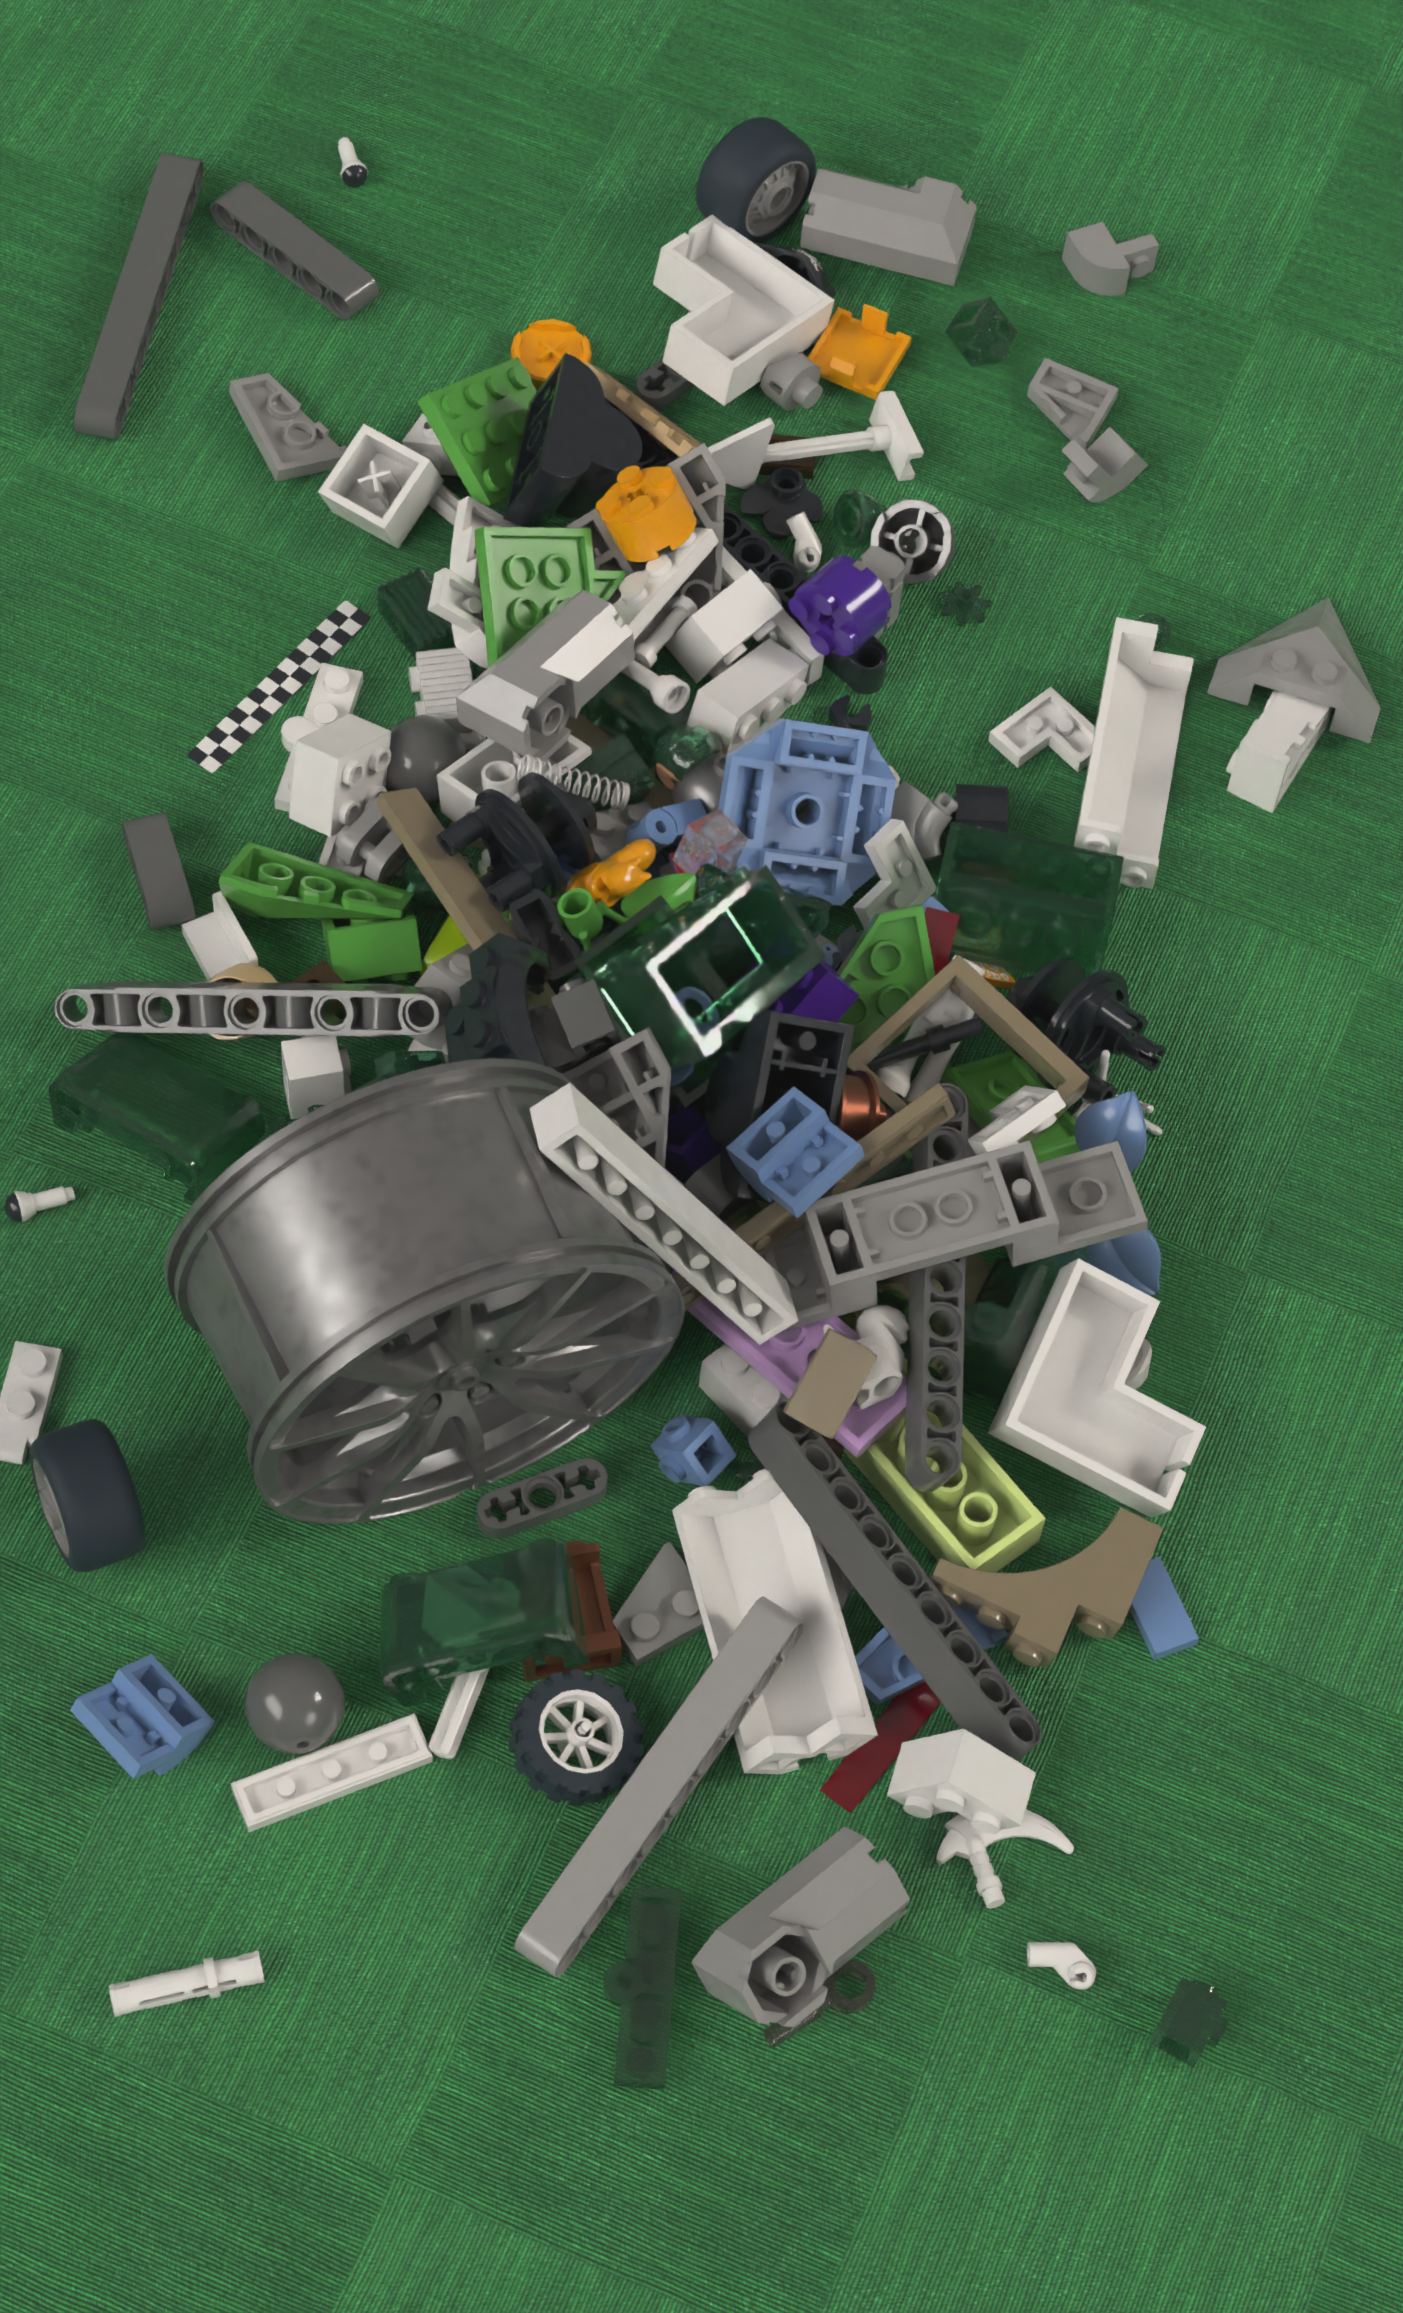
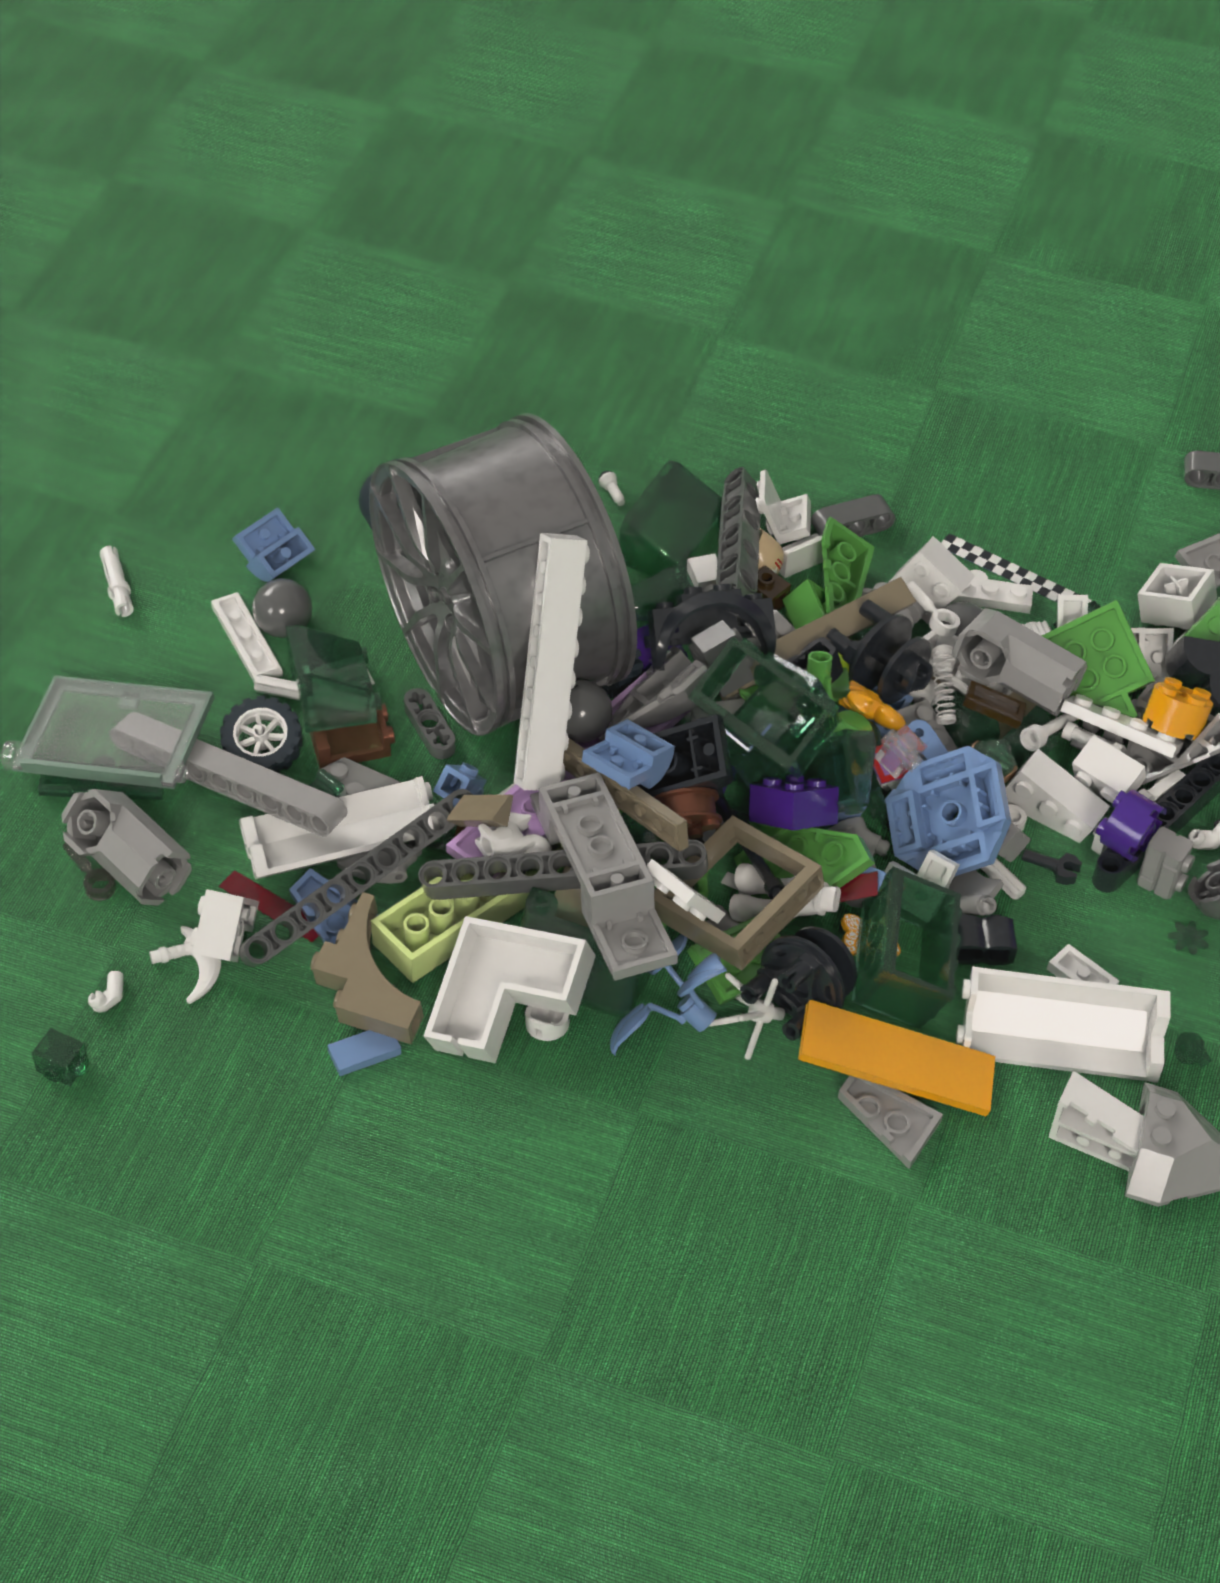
camera: 90 degrees right, 10 degrees down
none -> clear door [1,676,215,789]
none -> clear green plate [309,769,345,797]
none -> white bracket [756,470,811,544]
none -> light orange tile [798,999,995,1116]
none -> light grey wing [838,1075,943,1169]
none -> white piece [907,581,960,637]
none -> dark brown tile [962,680,1027,729]

